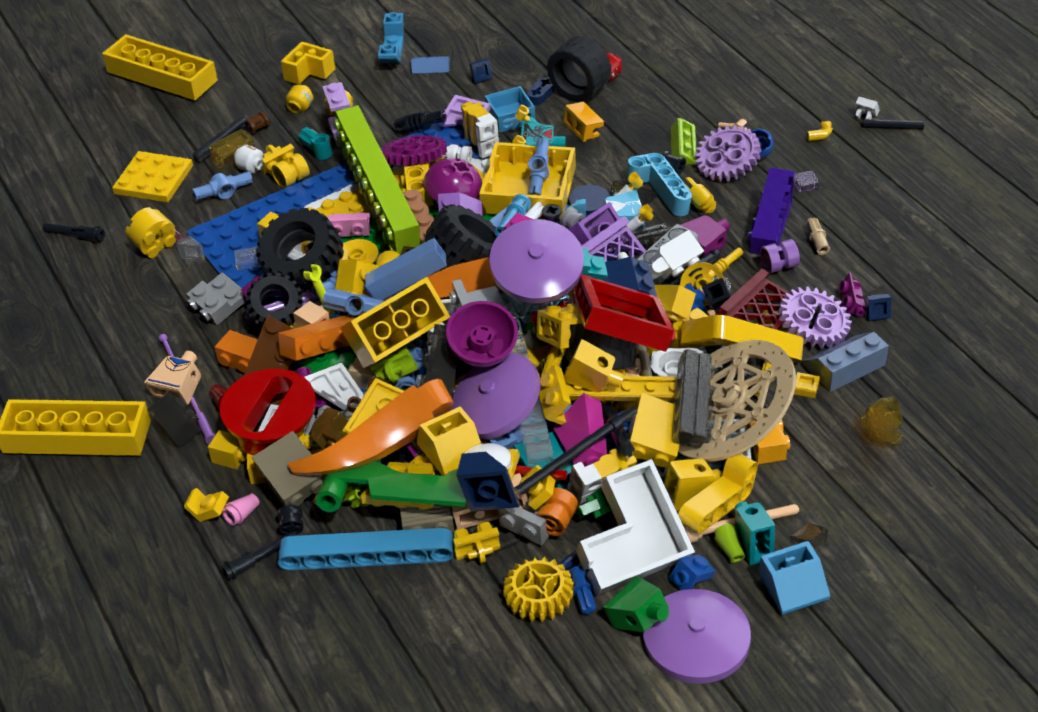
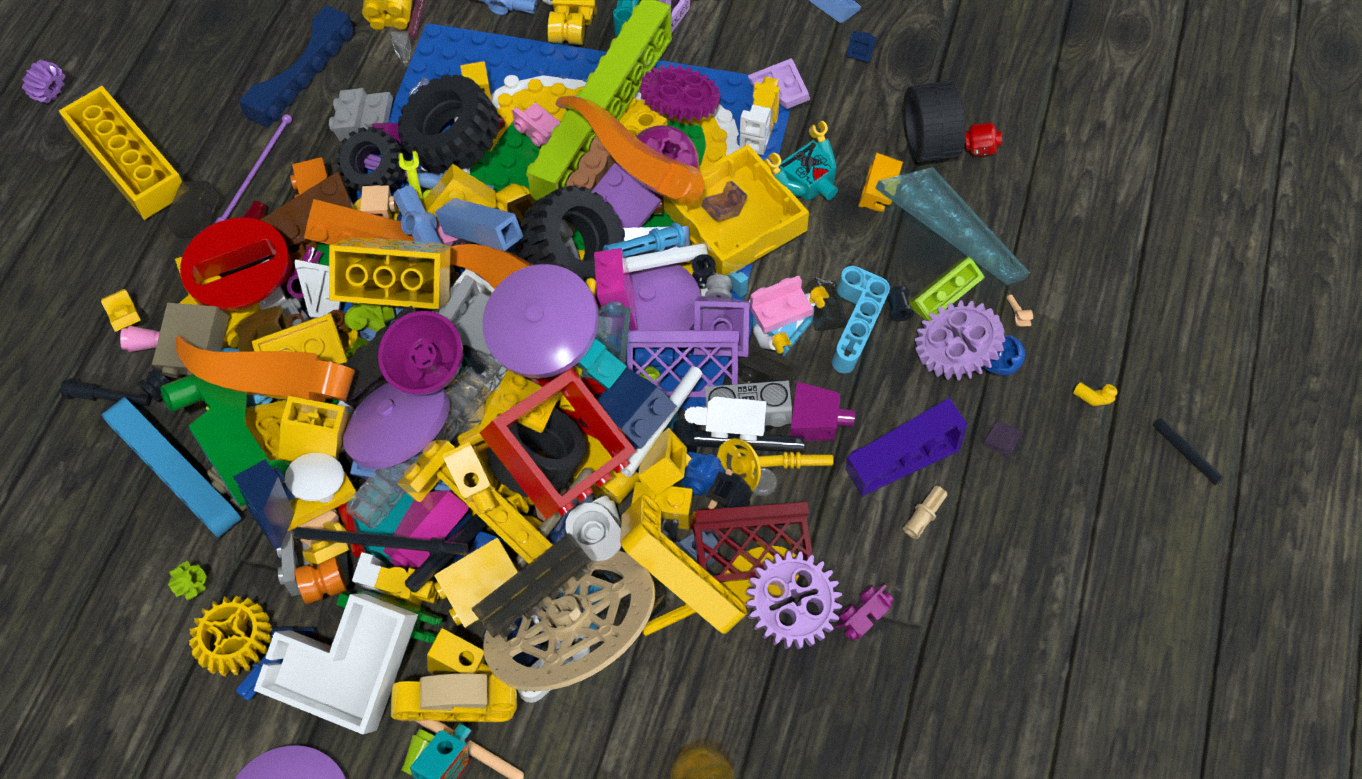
camera: 45 degrees right, 15 degrees up
light nougat torso [144,351,201,405] -> none
yellow dish [341,239,378,264] -> none
black hinge [393,109,447,133] -> none
white wheel [447,144,472,163] -> none
yellow hips [453,522,501,564] -> none
dark azure piece [484,86,535,133] -> none
dark blue beam [527,77,555,105] -> none
medium blue pin [528,139,550,196] -> none
dark blue tile [569,185,610,216] -> none
green torso [603,576,669,632] -> none
blue bracket [669,554,716,590] -> none
yellow arm [684,177,716,213] -> none
light orange brick [746,417,790,464] -> none
medium lavender wheel [760,239,800,274] -> none
yellow tile [794,372,820,398] -> none
sand blue slope [802,332,889,392] -> none
white tile [856,97,880,119] -> none
dark blue tile [866,294,891,320] -> none
none -> lime gear [168,561,207,600]
none -> dark blue arch [238,5,354,128]
none -> tan slope [420,674,487,711]
none -> orange animal [555,96,704,205]
none -> bracket [701,181,747,222]
none -> bright pink bracket [750,276,813,334]
none -> clear light blue wing [875,167,1030,285]

